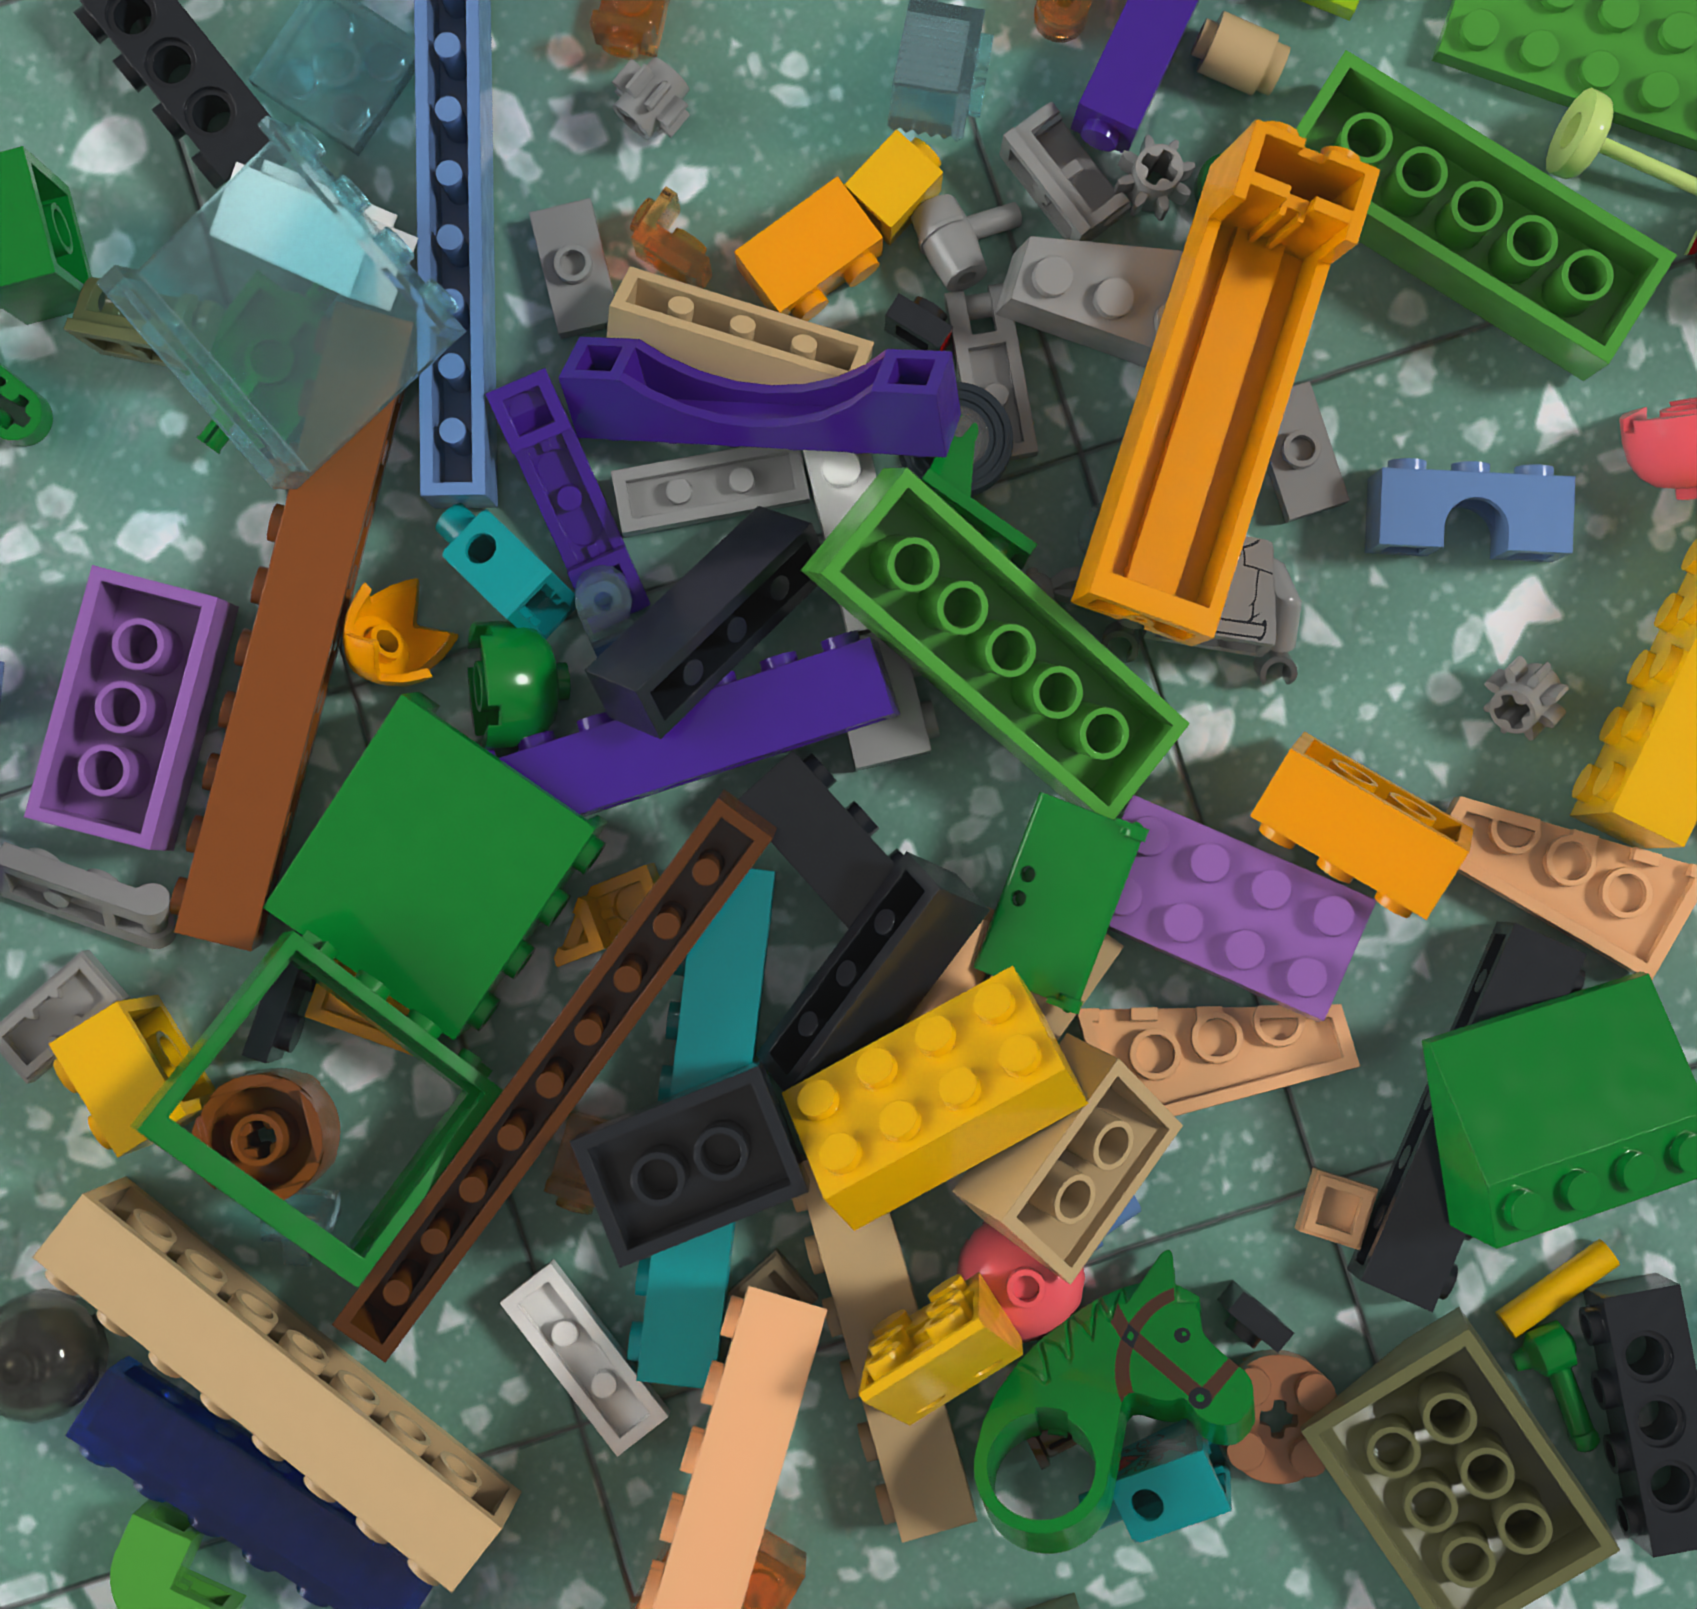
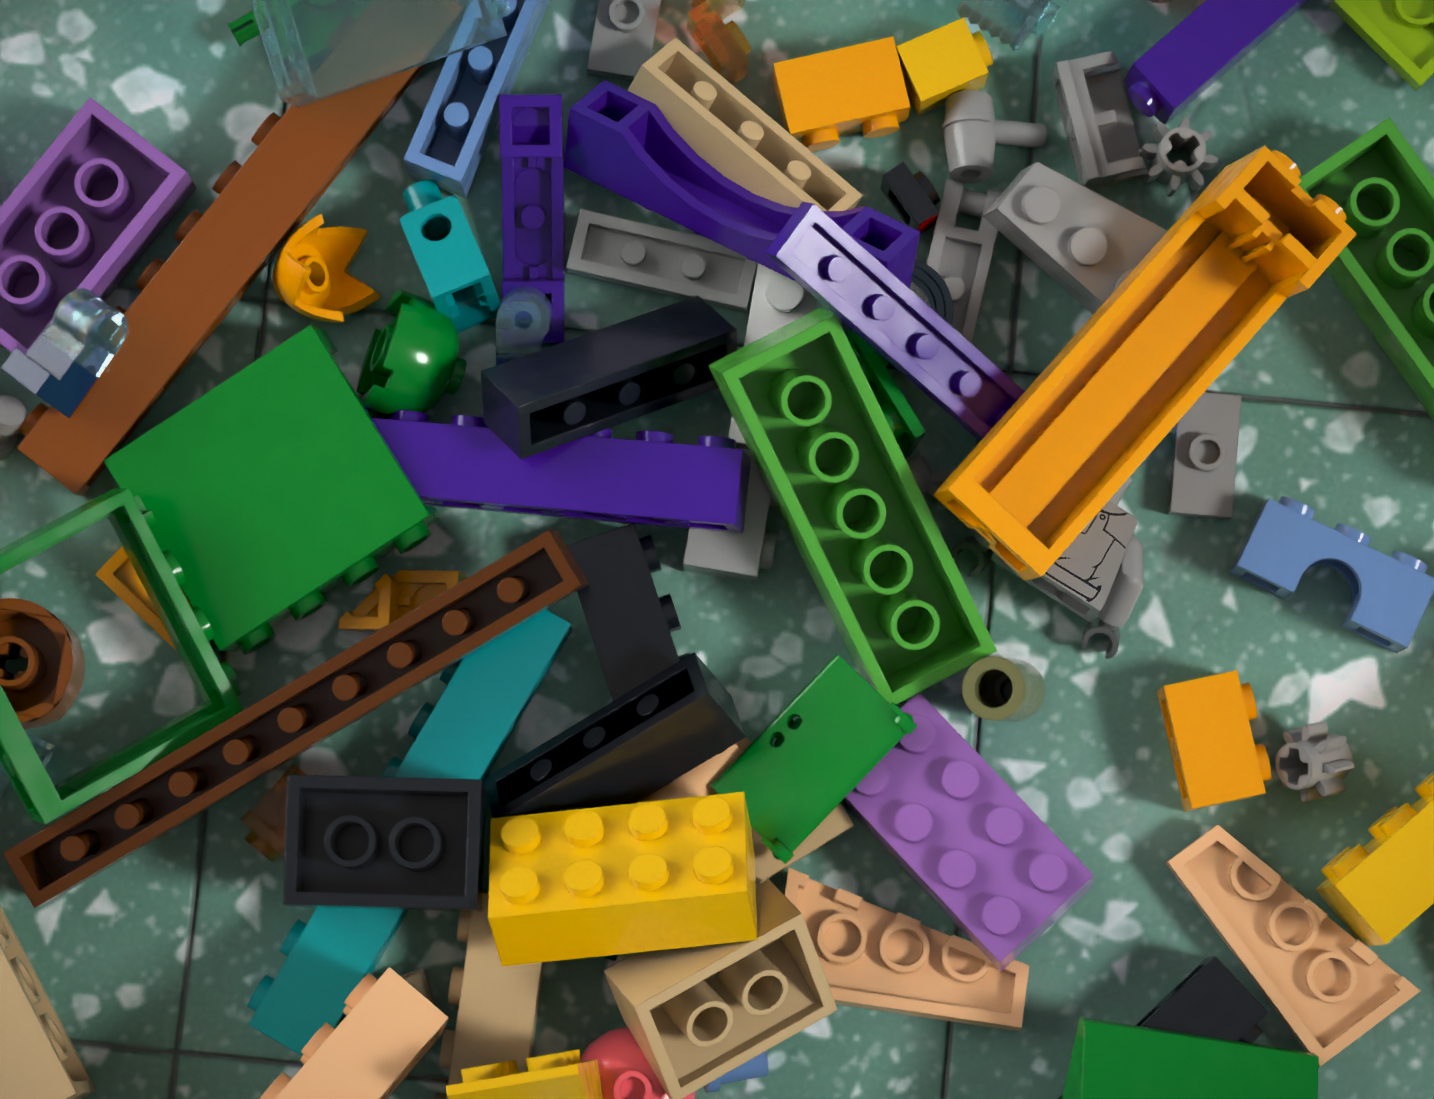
camera: 20 degrees right, 5 degrees down
black plate [242,931,316,1064] -> none
white plate [500,1259,670,1457] -> none
tan brick [1190,11,1291,96] -> none
light orange brick [1250,731,1474,920] -> none
none -> leg [1,288,128,418]
none -> plate [765,201,1025,441]
none -> olive brick [962,657,1045,721]
none -> light orange brick [1156,670,1271,812]

